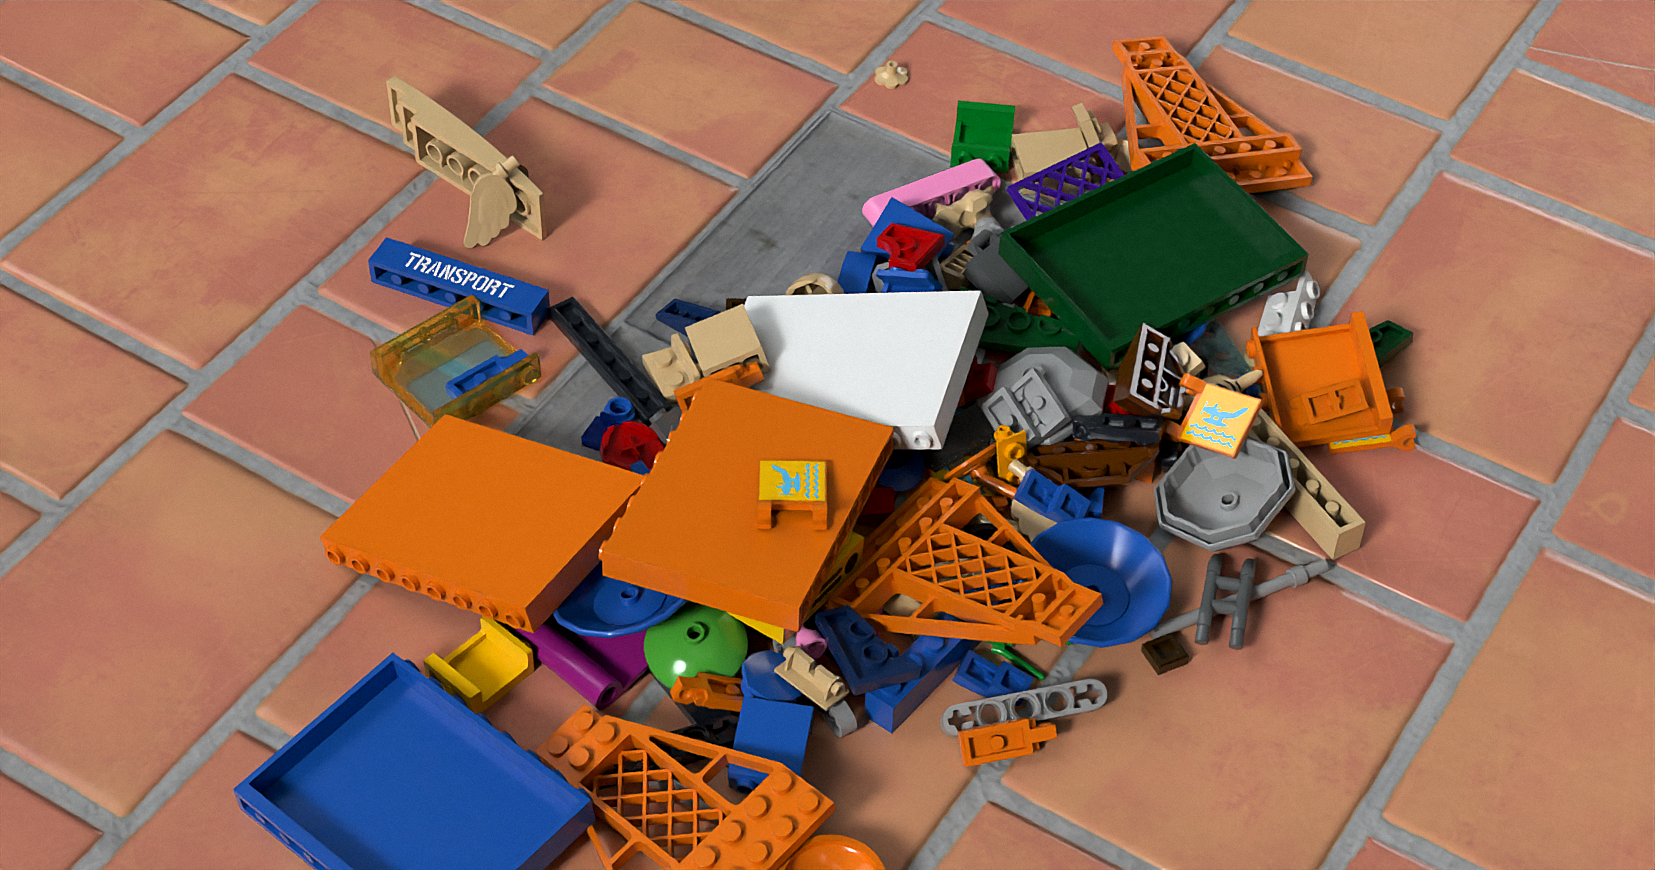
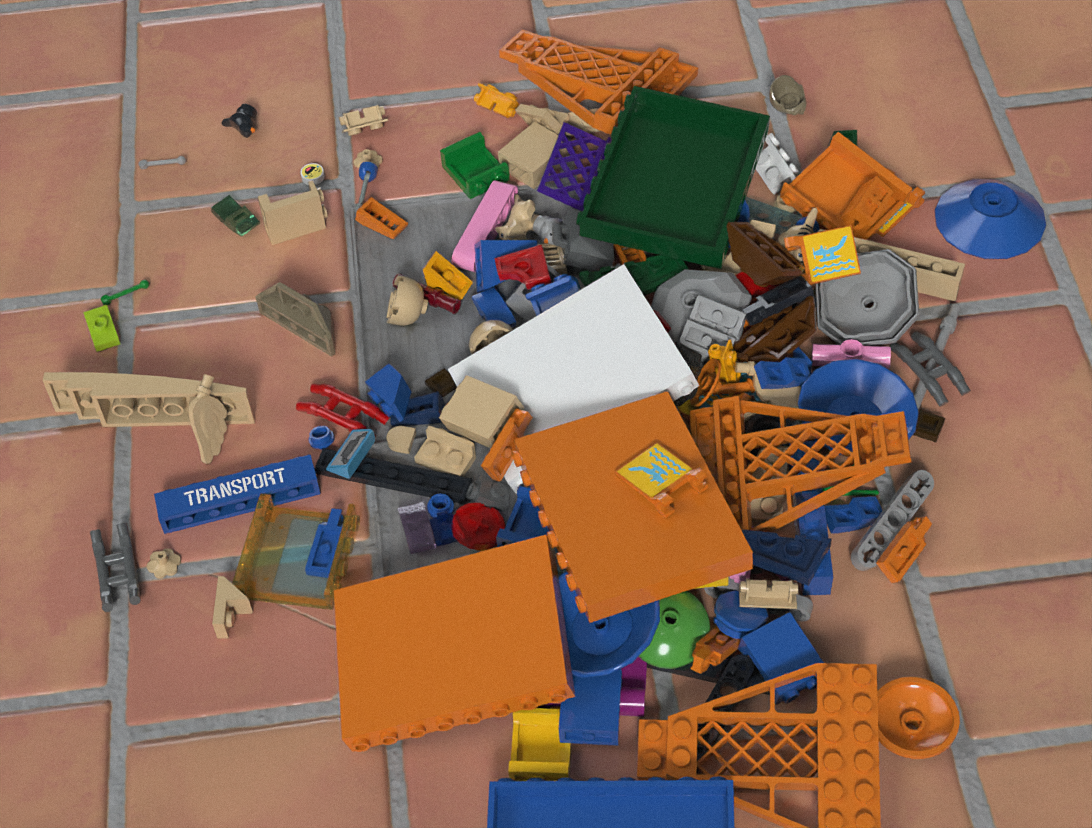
camera: 35 degrees left, 5 degrees up
none -> lime plate [83,305,120,352]
none -> dark grey piece [90,523,141,612]
none -> green hinge [101,280,149,305]
none -> tan plant [147,549,181,579]
none -> clear green slope [211,195,260,237]
none -> tan slope [212,576,253,639]
none -> dark tan wedge [255,282,335,357]
none -> tan panel [258,180,328,245]
none -> red piece [296,383,390,437]
none -> tile [300,163,325,185]
none -> blue plate [309,426,335,449]
none -> dark azure slope [326,429,376,479]
none -> tan hinge [339,105,388,136]
none -> hinge [355,162,378,211]
none -> orange slope [355,197,408,240]
none -> blue slope [365,364,411,422]
none -> tan tile [386,426,416,454]
none -> tan cylinder [387,275,428,326]
none -> dark red pin [393,273,461,314]
none -> clear purple slope [398,502,437,554]
none -> light orange slope [423,251,473,300]
none -> light orange hinge [474,83,519,118]
none -> blue panel [559,669,622,746]
none -> dark tan hair [769,75,807,115]
none -> bright pink piece [812,339,891,369]
none -> blue dish [935,179,1046,259]

